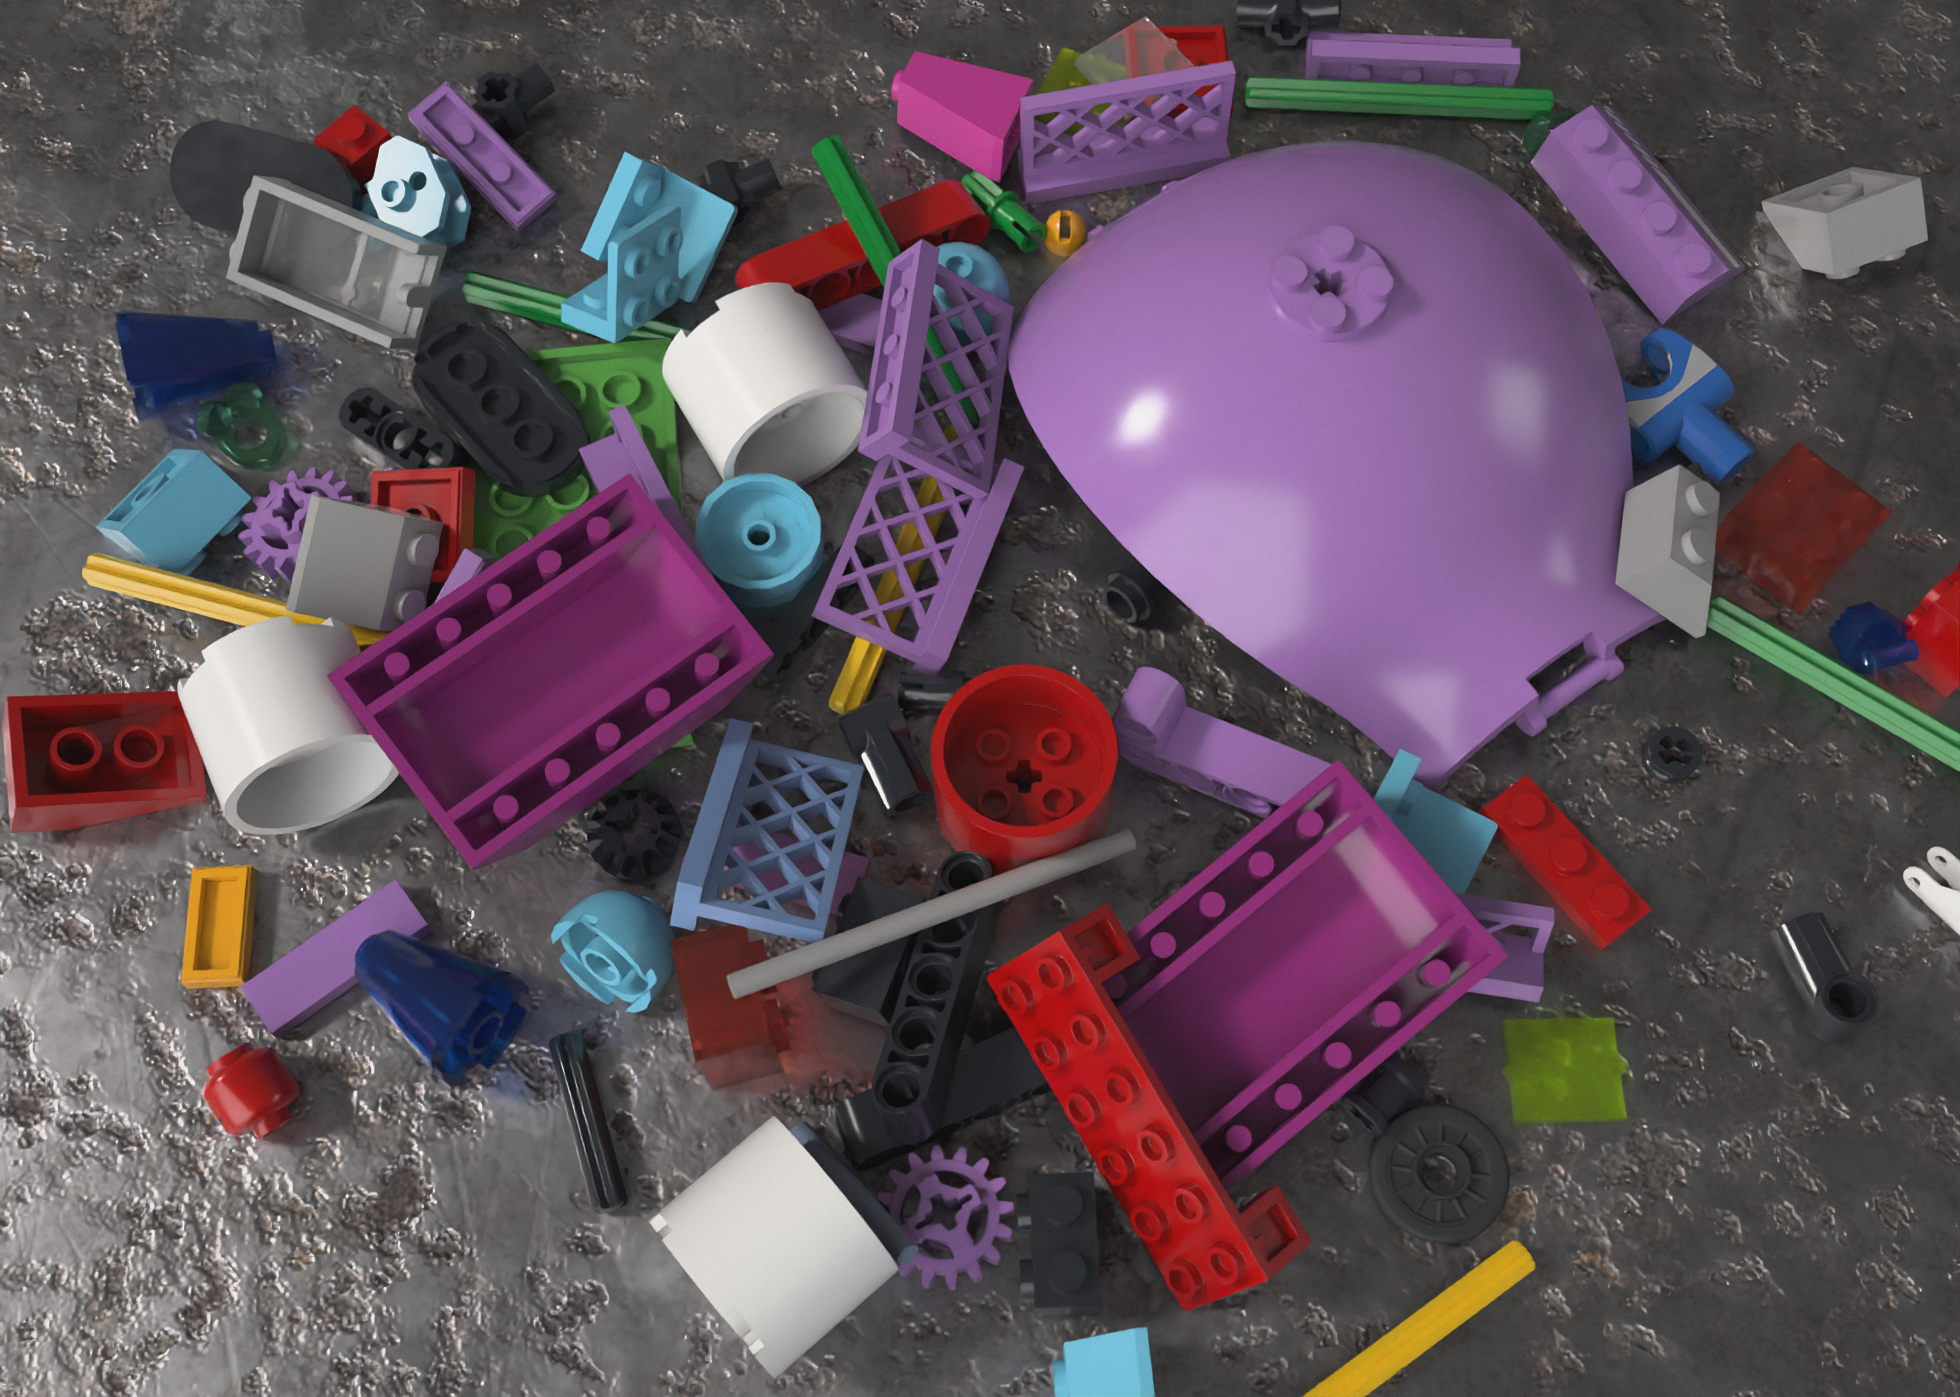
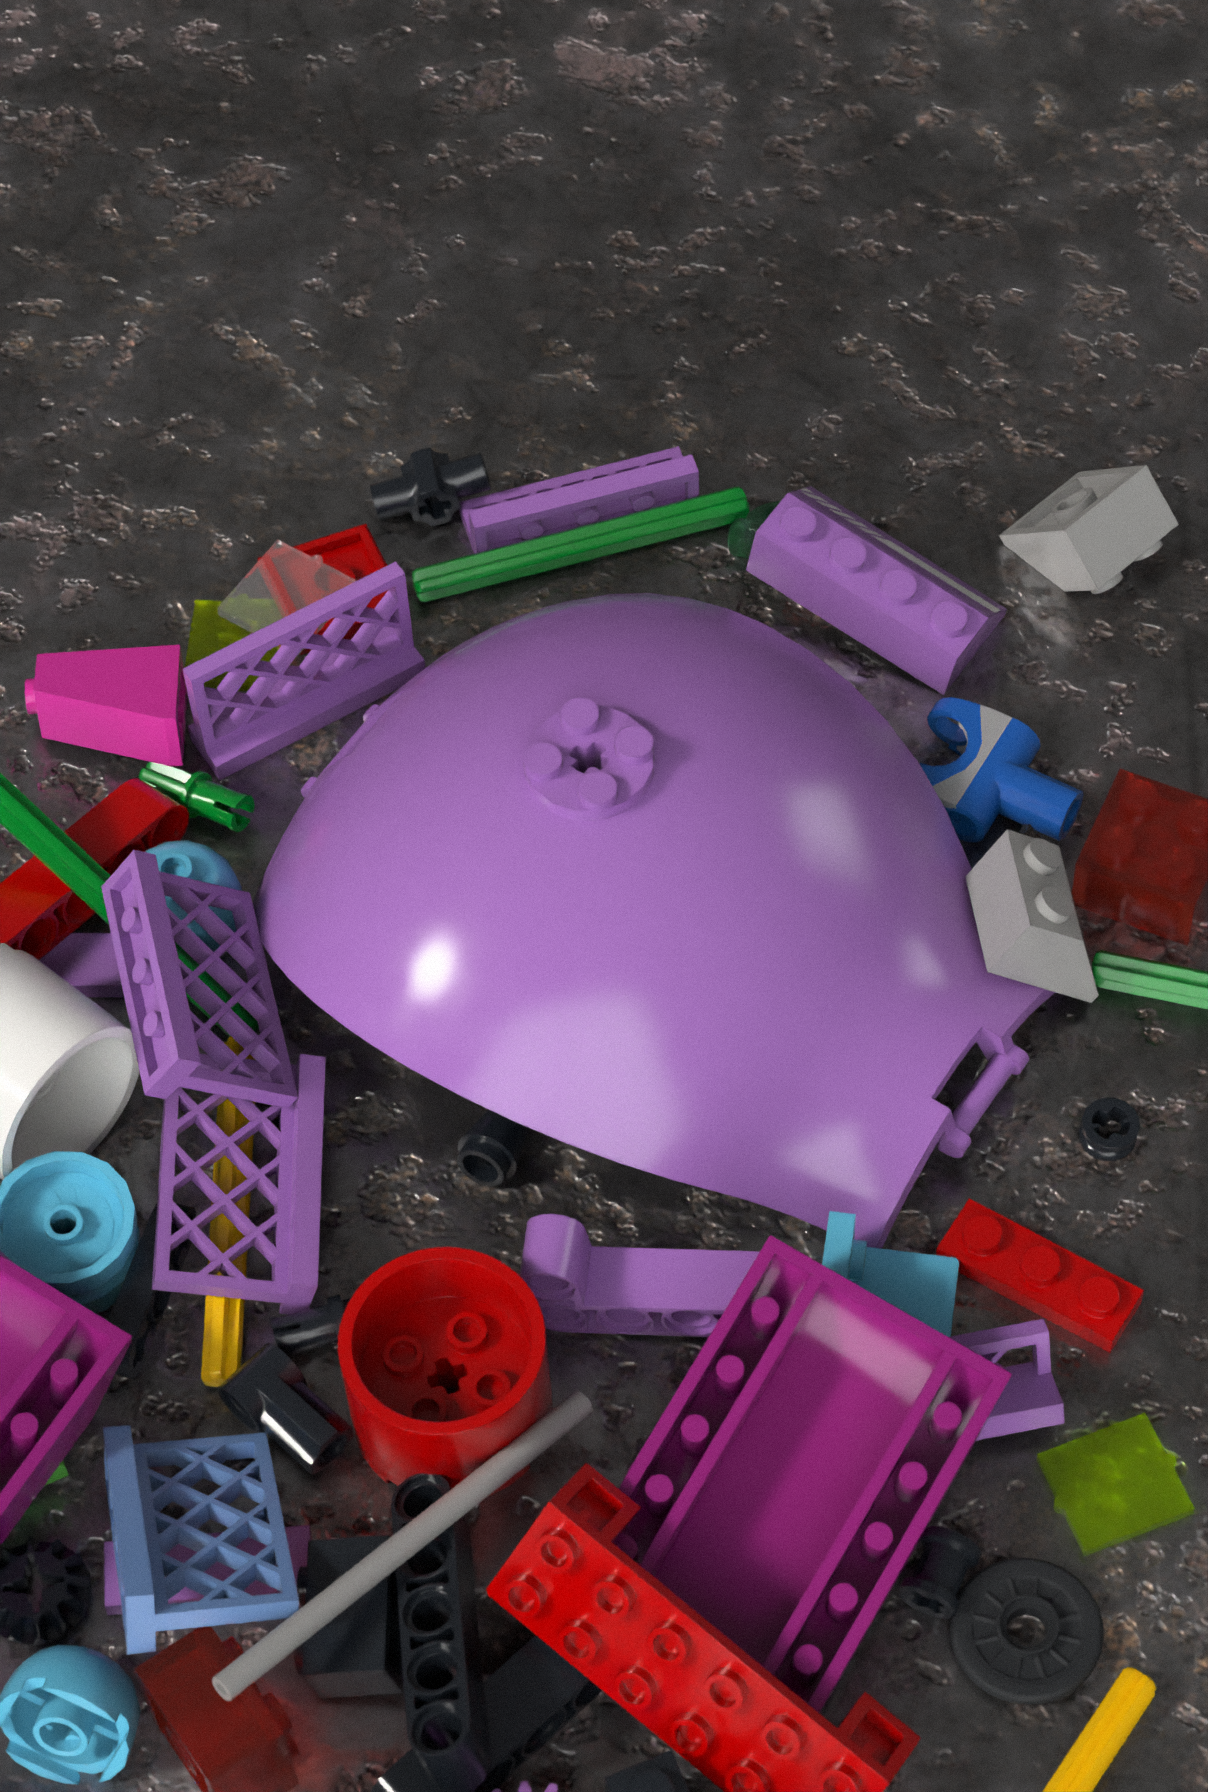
camera: 20 degrees left, 10 degrees down
light orange hinge [1044,210,1086,257] -> none

